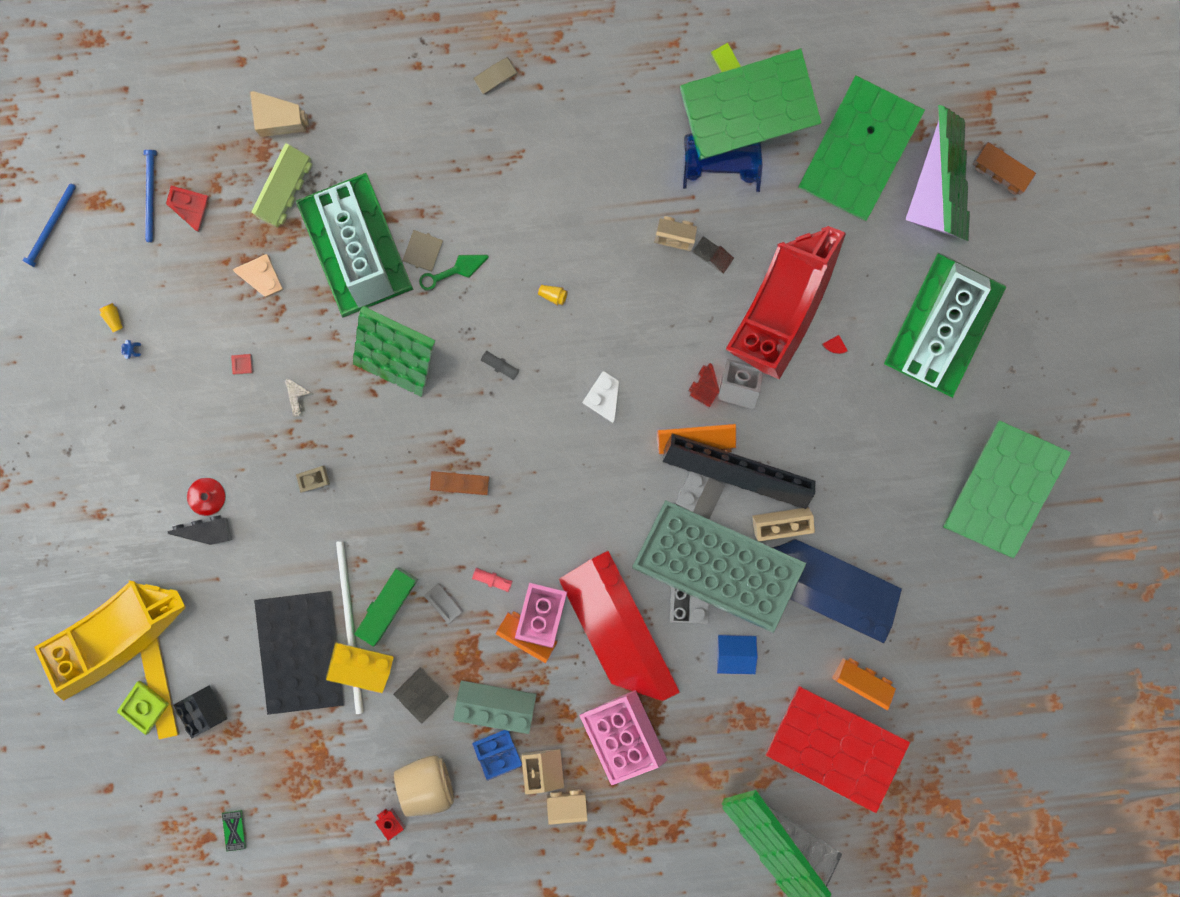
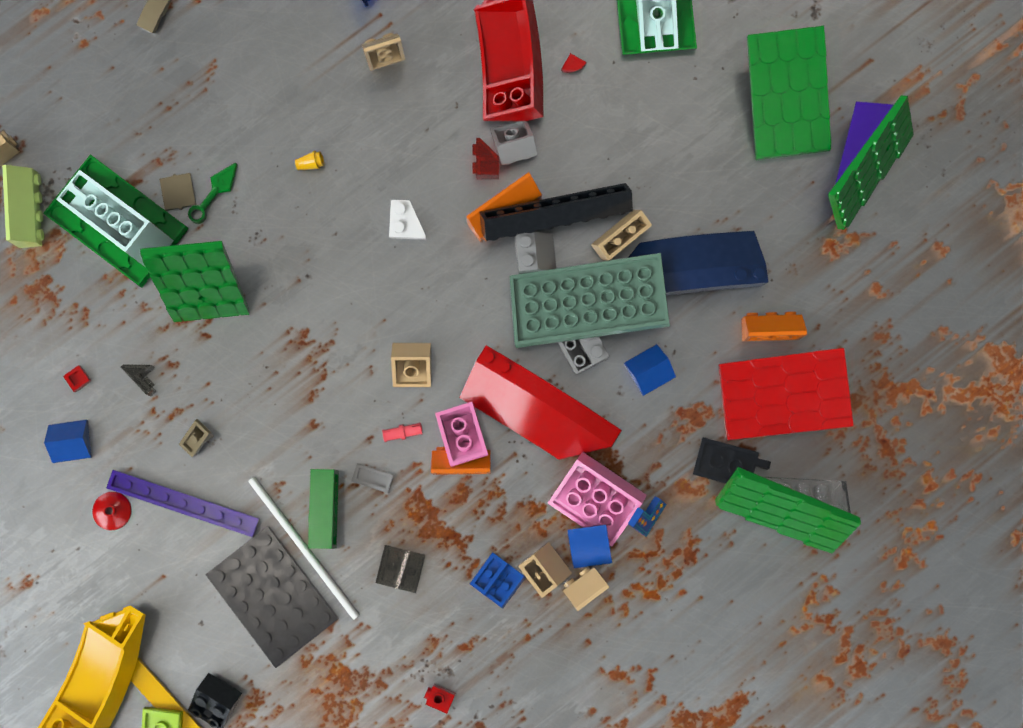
camera: 25 degrees left, 5 degrees down
black slope [167,515,232,545] -> none
light nougat wing [233,254,283,297] -> none
yellow slope [326,642,394,693] -> none
tan piece [394,755,454,817] -> none
dark orange brick [430,471,490,496] -> none
sand green slope [453,680,536,734] -> none
dark grey pin [481,350,519,380] -> none
clear smoke slope [692,236,734,274] -> none
none -> blue slope [44,420,92,463]
none -> dark purple plate [106,470,260,537]
none -> tan slope [391,343,432,387]
none -> blue slope [568,525,612,568]
none -> blue tile [628,496,667,537]
none -> black tile [693,437,771,484]
none -> green piece [828,95,914,230]

